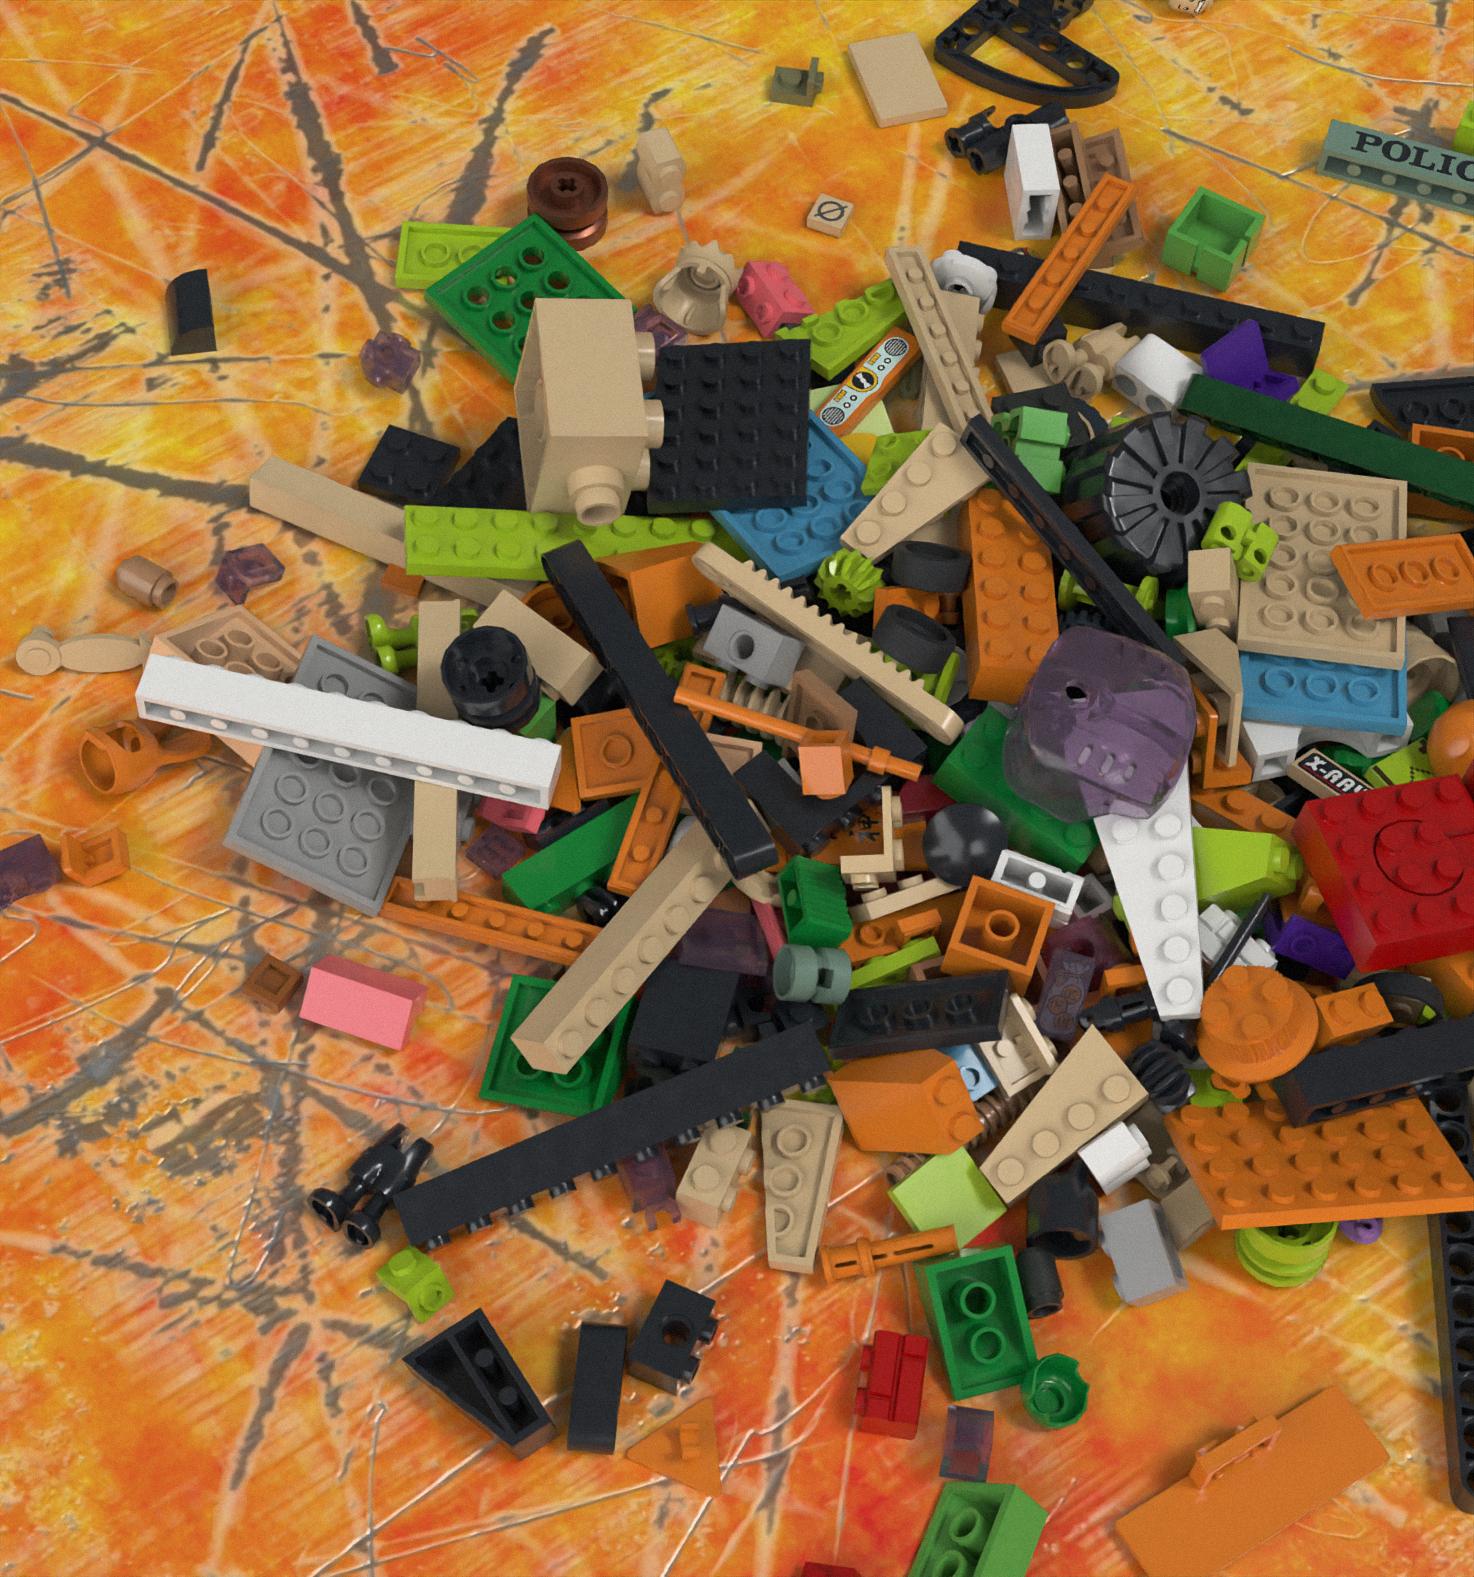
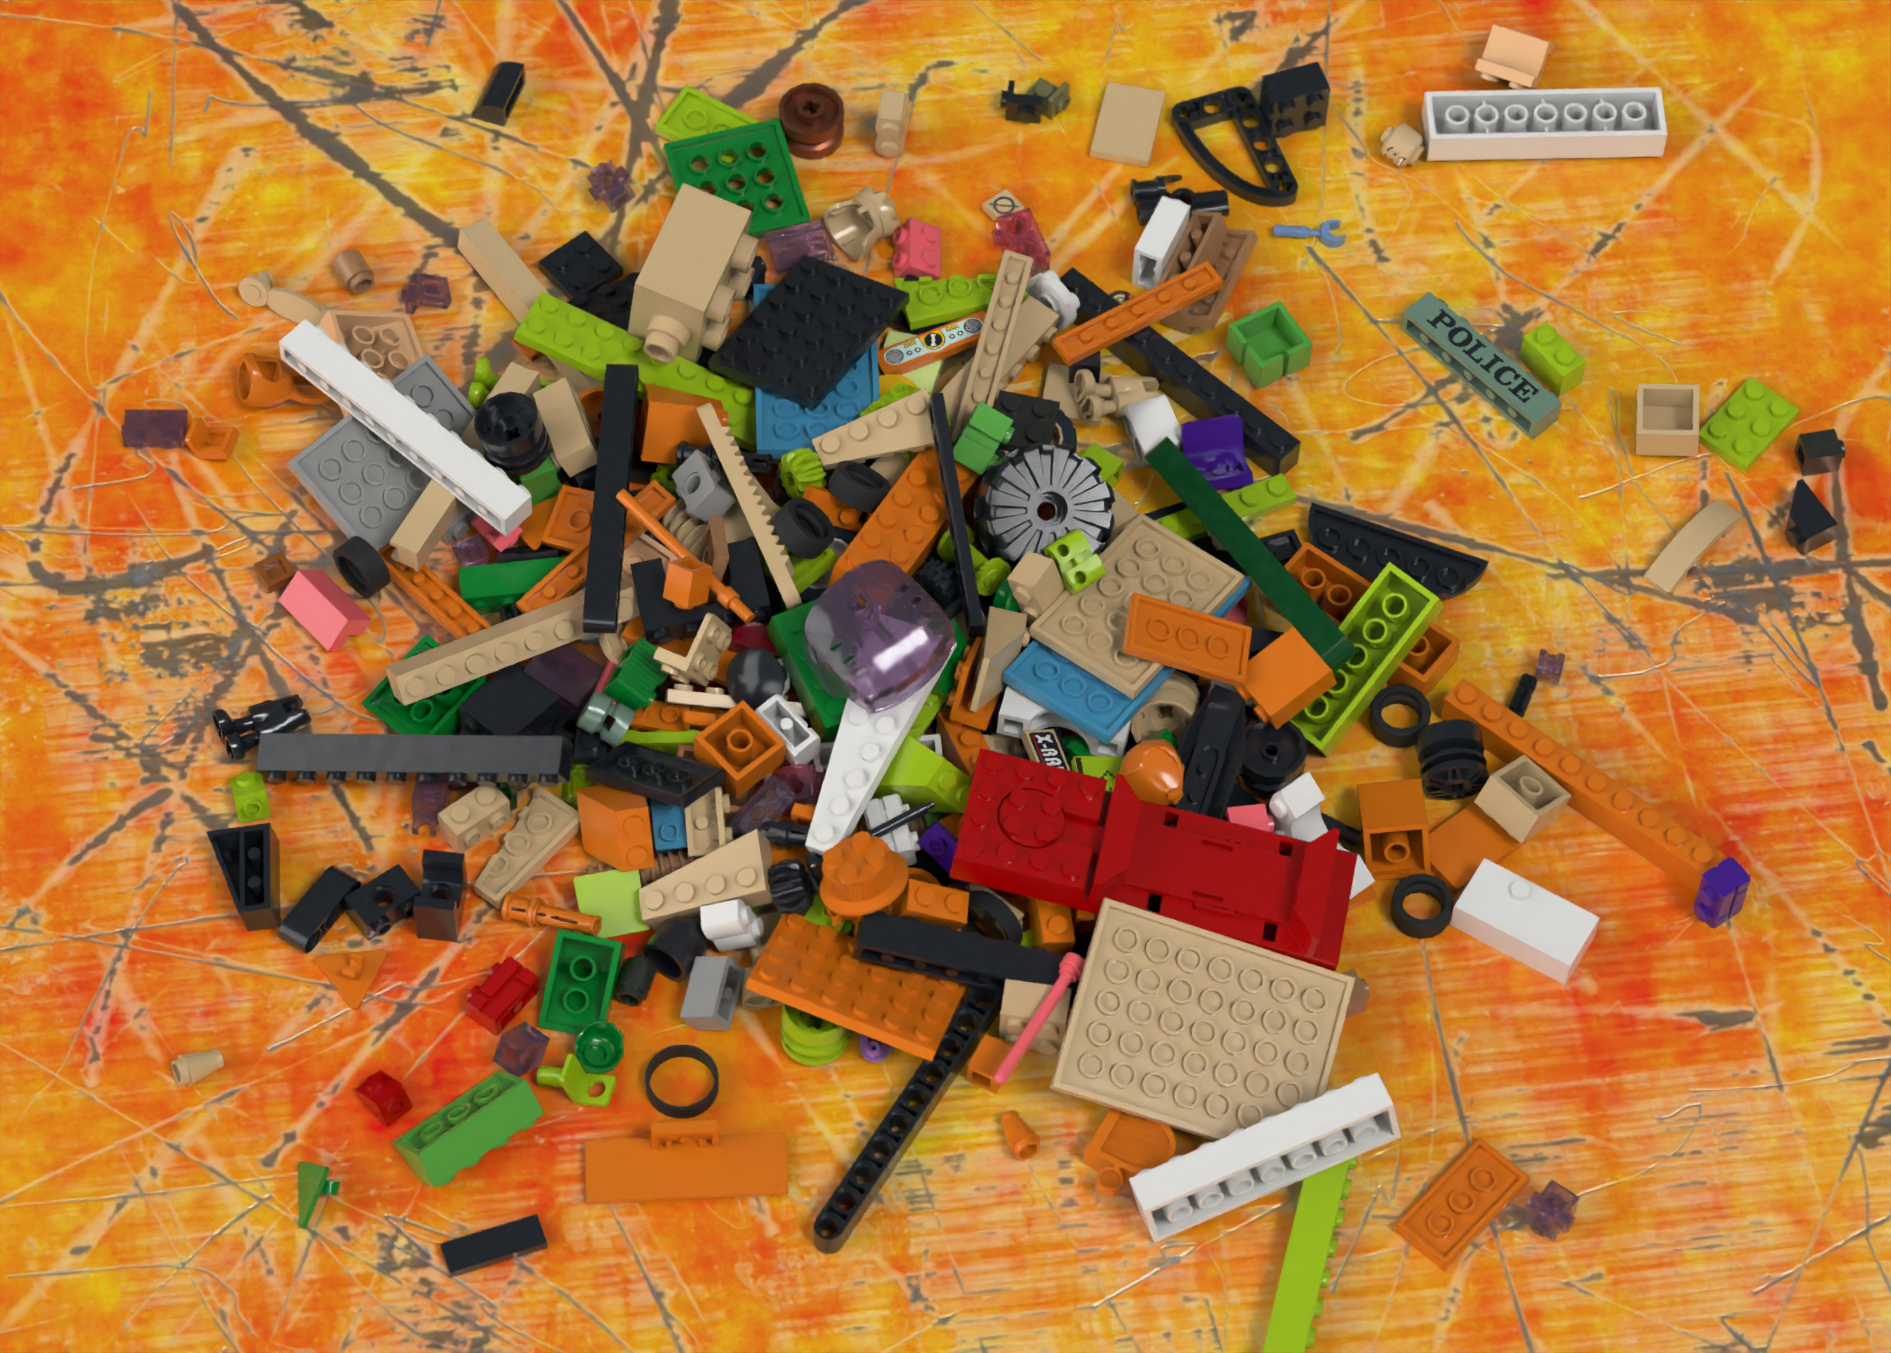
camera: 30 degrees right, 0 degrees up
none -> black tyre [333,536,391,598]
none -> black piece [413,849,468,942]
none -> lime bracket [537,1053,617,1107]
none -> black tyre [645,1045,719,1119]
none -> clear pink brick [992,208,1051,277]
none -> black bracket [1000,80,1043,124]
none -> medium blue piece [1273,219,1346,248]

